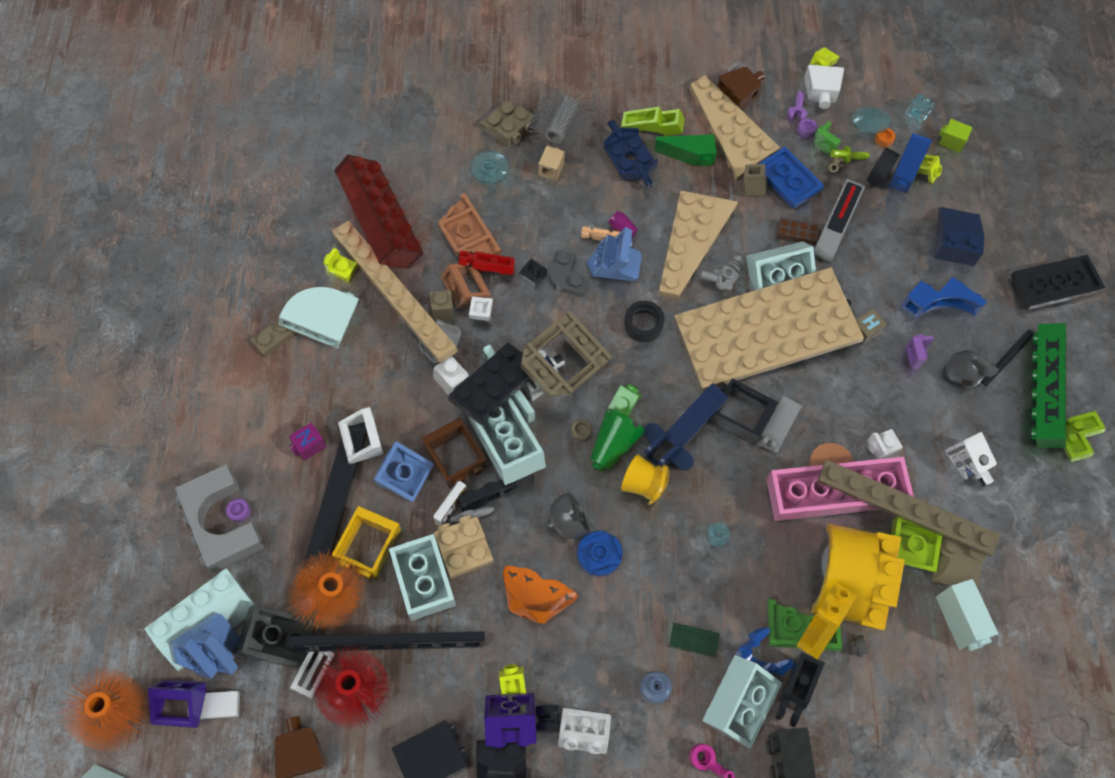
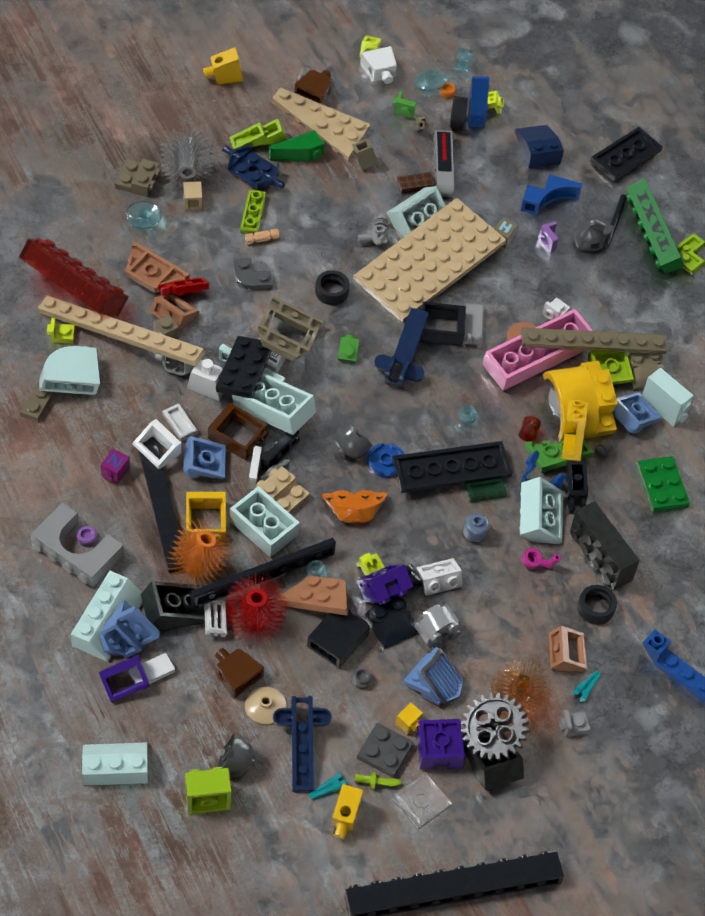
camera: 30 degrees left, 10 degrees down
orange piece [59,667,150,752] -> none
white tile [469,296,493,321] -> none
black tile [519,259,547,287] -> none
dark tan tile [570,419,592,442] -> none
medium blue piece [587,227,642,282] -> none
green cone [590,408,645,472] -> none
magenta cone [608,210,639,239] -> none
yellow hat [621,454,669,505] -> none
tan wing [658,190,738,299] -> none
blue plate [759,147,824,209] -> none
medium lavender bar [787,91,808,122] -> none
medium lavender tile [797,118,817,138] -> none
lime piece [830,146,870,163] -> none
lime brick [938,119,973,153] -> none
white torso [944,432,997,487] -> none
none -> white tile [162,404,198,442]
none -> yellow torso [203,47,243,85]
none -> lime tile [240,190,266,235]
none -> nougat wing [277,575,348,615]
none -> clear light blue plate [306,560,326,577]
none -> black plate [392,441,512,493]
none -> clear red wheel [518,416,541,442]
none -> medium blue slope [613,392,662,433]
none -> green plate [636,456,690,512]

